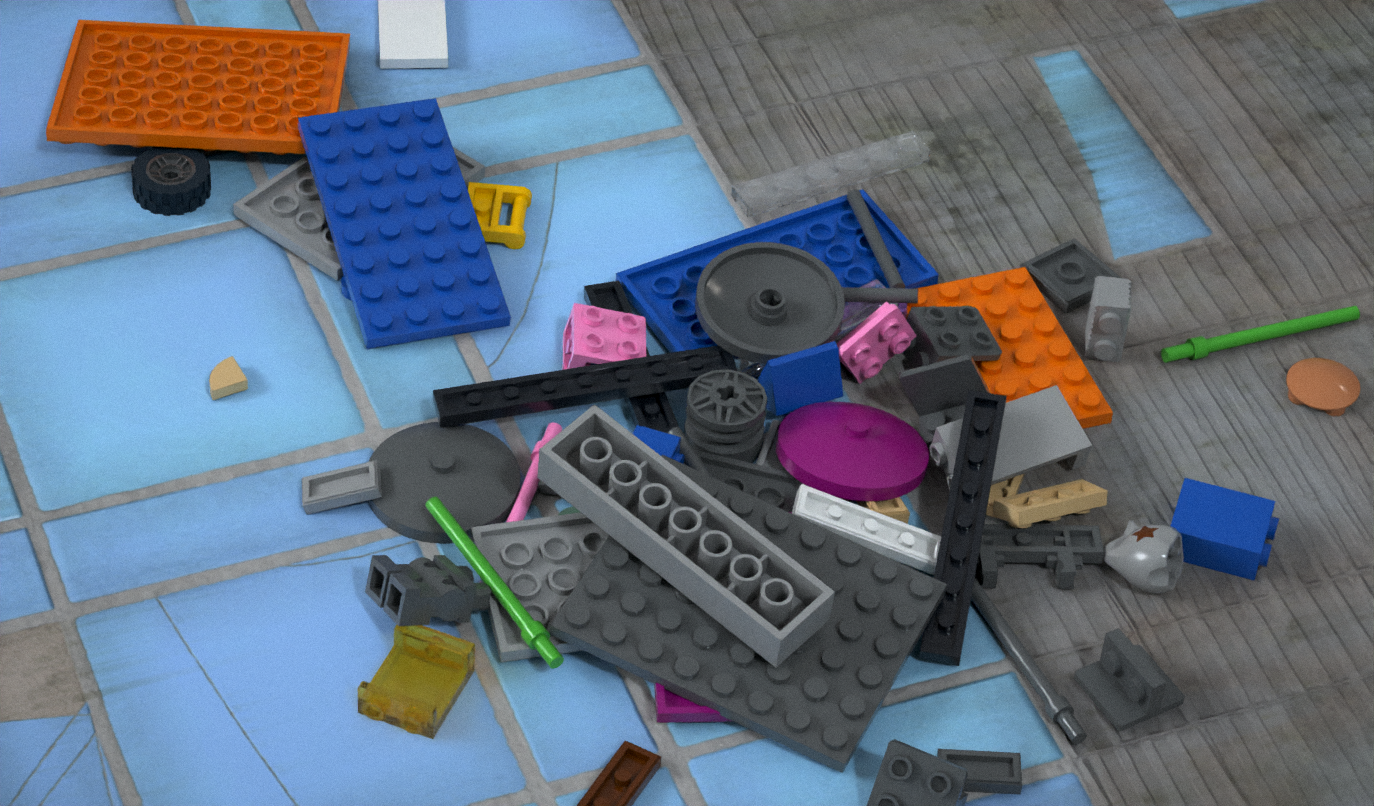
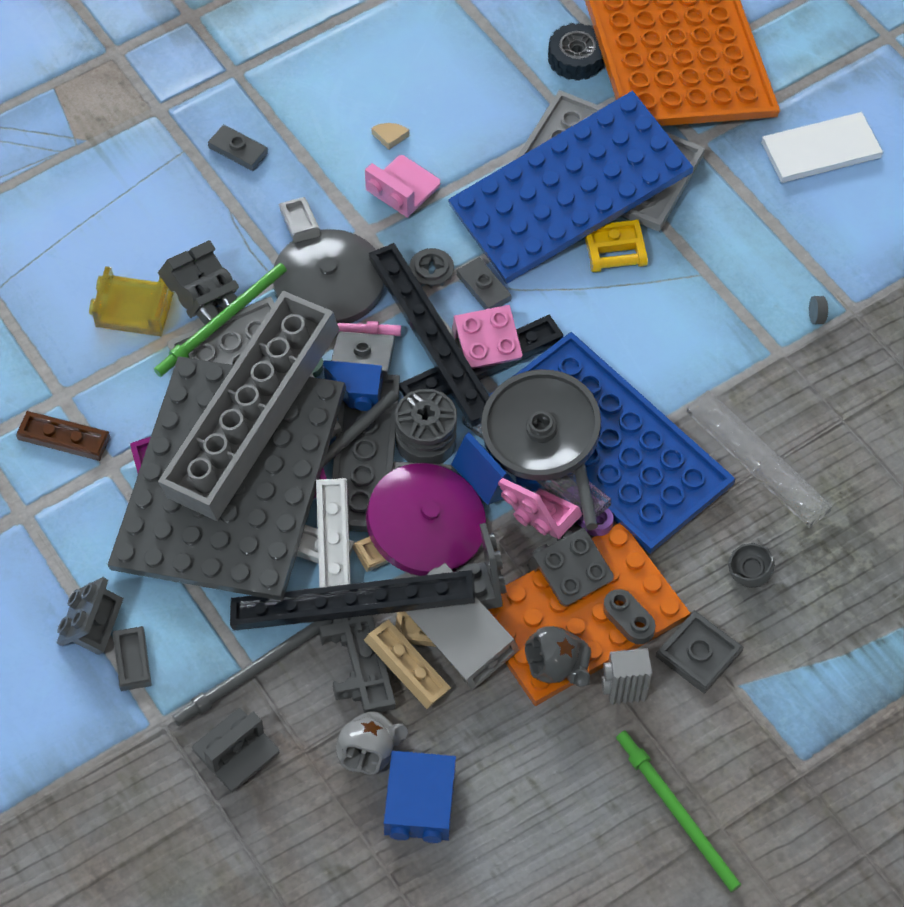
camera: 80 degrees right, 15 degrees up
dark grey bar [847,189,905,288] -> none
nougat dish [1286,358,1360,416] -> none
none -> dark grey plate [208,124,268,171]
none -> bright pink bracket [365,155,440,218]
none -> dark grey gear [409,248,454,288]
none -> dark grey plate [456,257,511,309]
none -> dark grey piece [525,626,592,687]
none -> dark grey plate [603,589,655,644]
none -> dark grey hair [728,543,775,588]
none -> dark grey tile [809,296,828,324]

